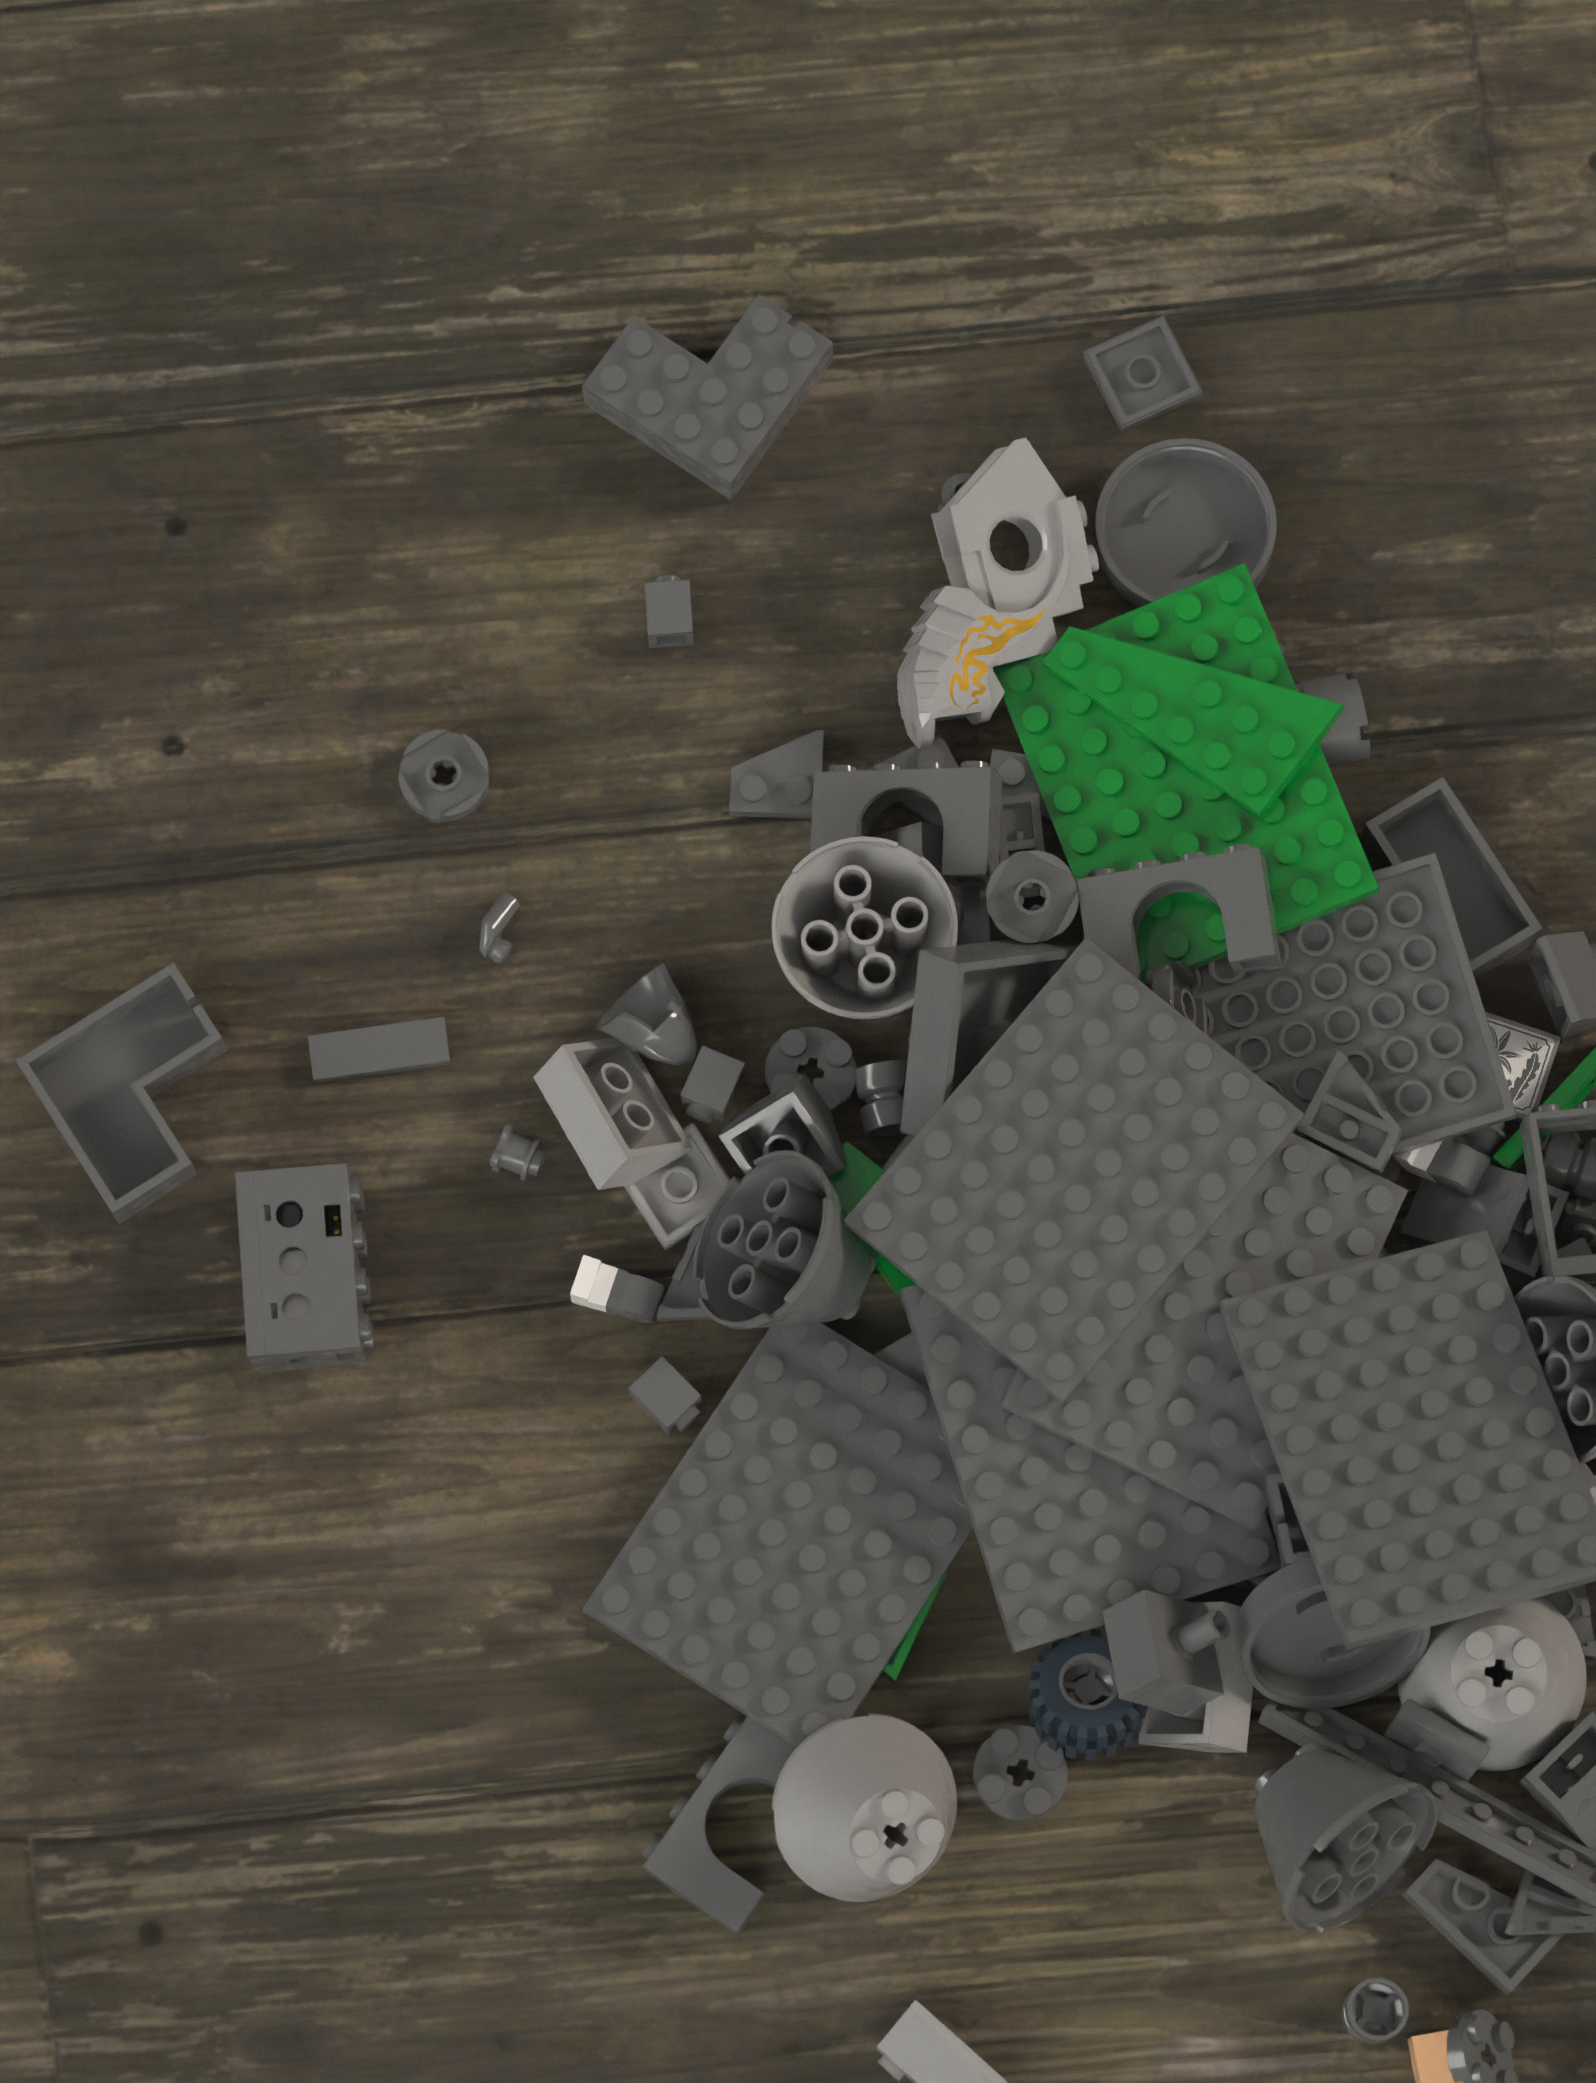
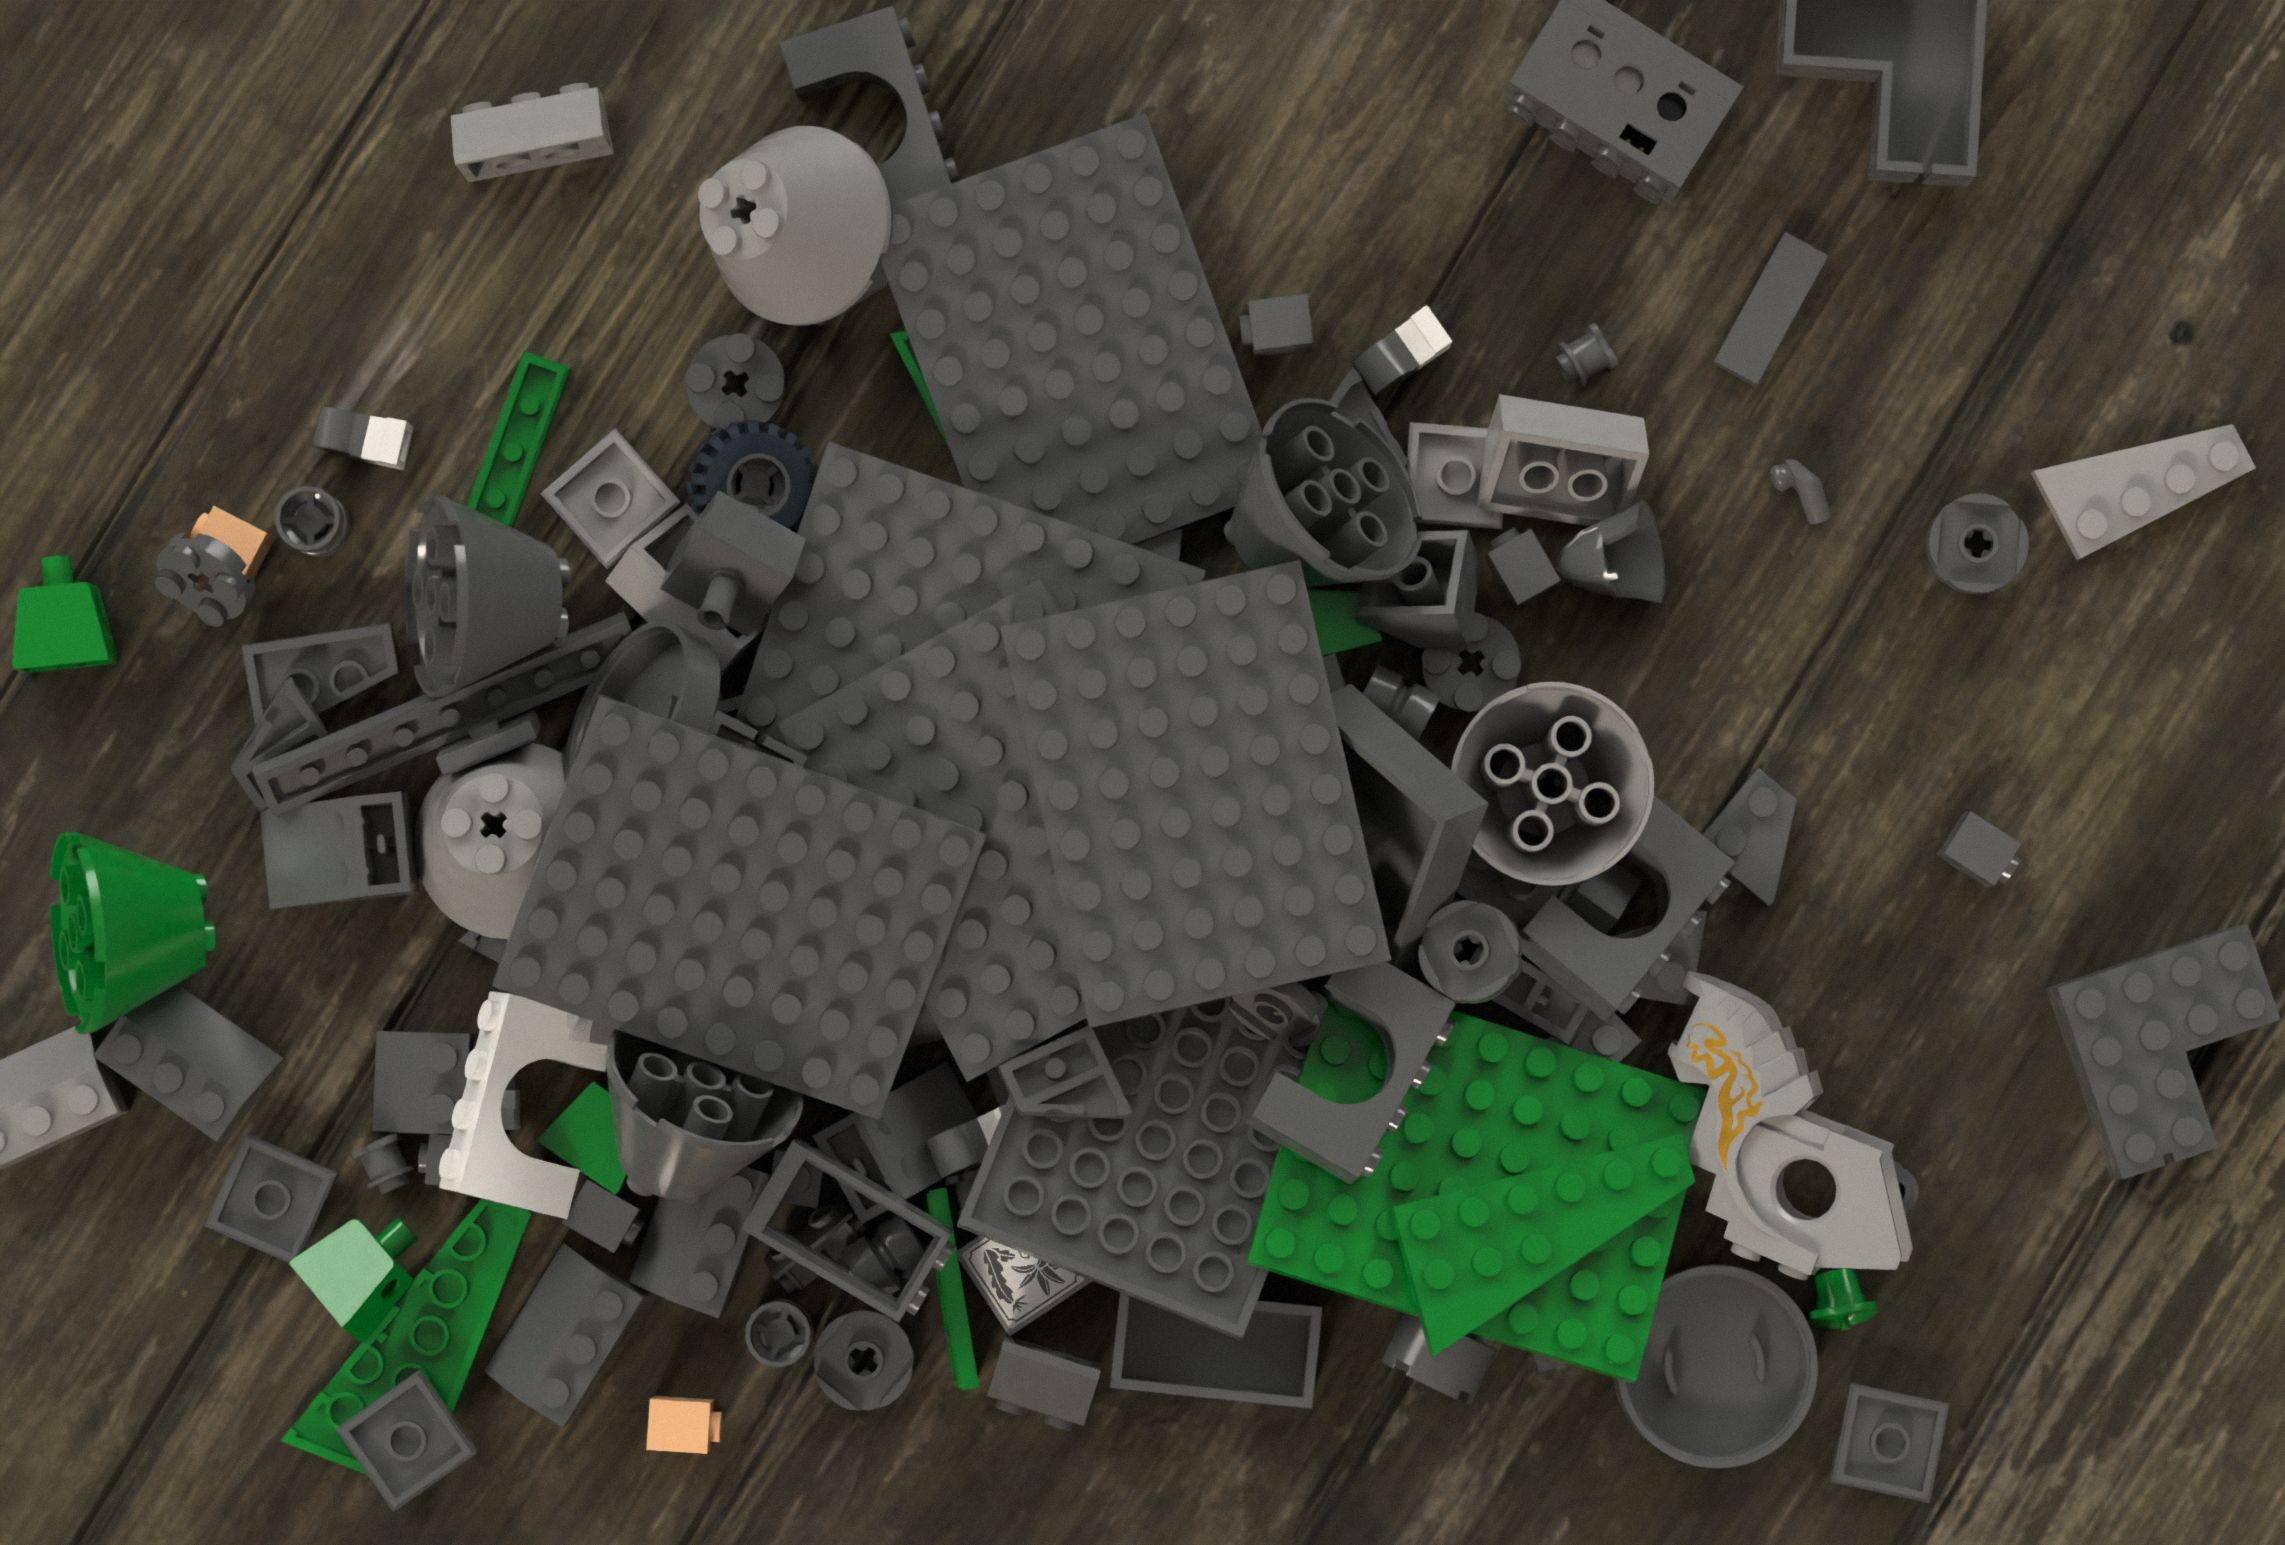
camera: 125 degrees right, 10 degrees up
none -> leg [312,407,414,470]
none -> green tile [467,351,572,528]
none -> light grey tile [540,428,682,569]
none -> green piece [1807,1269,1878,1331]
none -> light grey wing [2031,424,2256,560]

